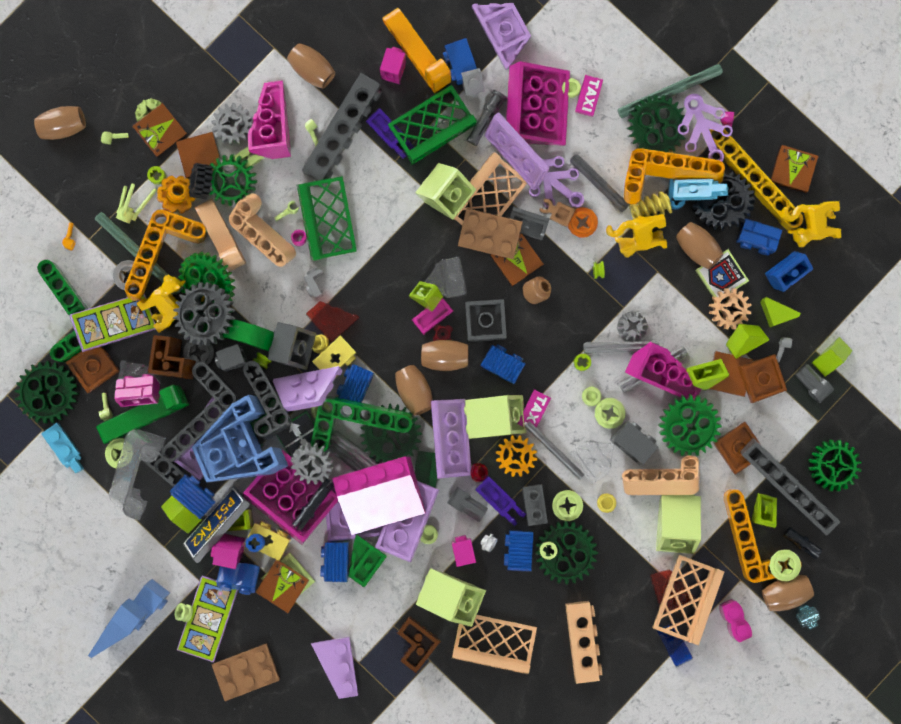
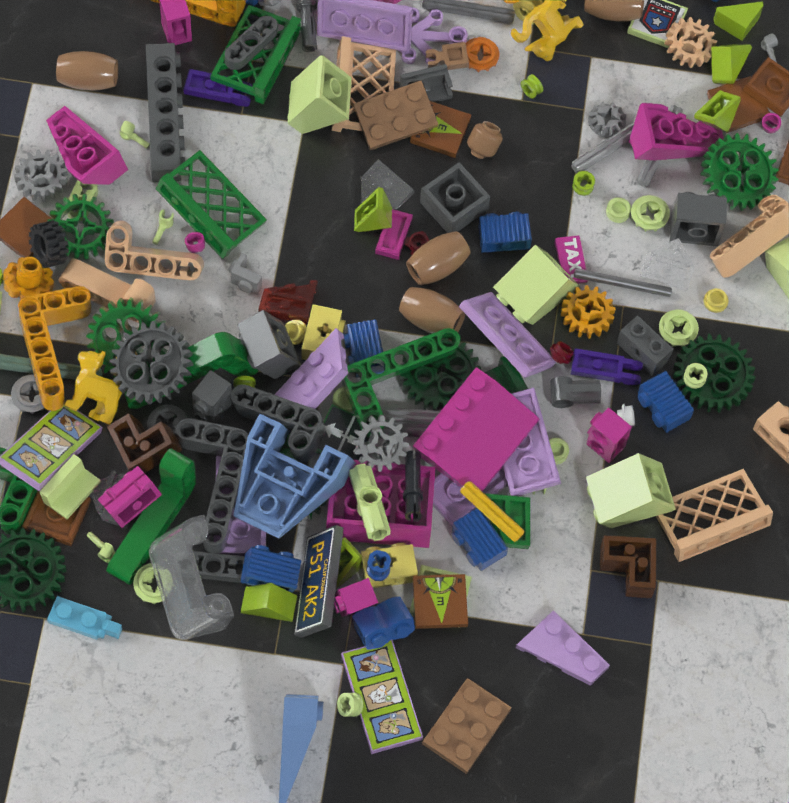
camera: 40 degrees left, 20 degrees down
none -> yellowish green panel [40,454,101,519]
none -> dark grey beam [225,16,278,70]
none -> yellowish green piece [349,464,391,541]
none -> yellow axle [460,481,524,542]
none -> dark pink hinge [762,113,781,134]

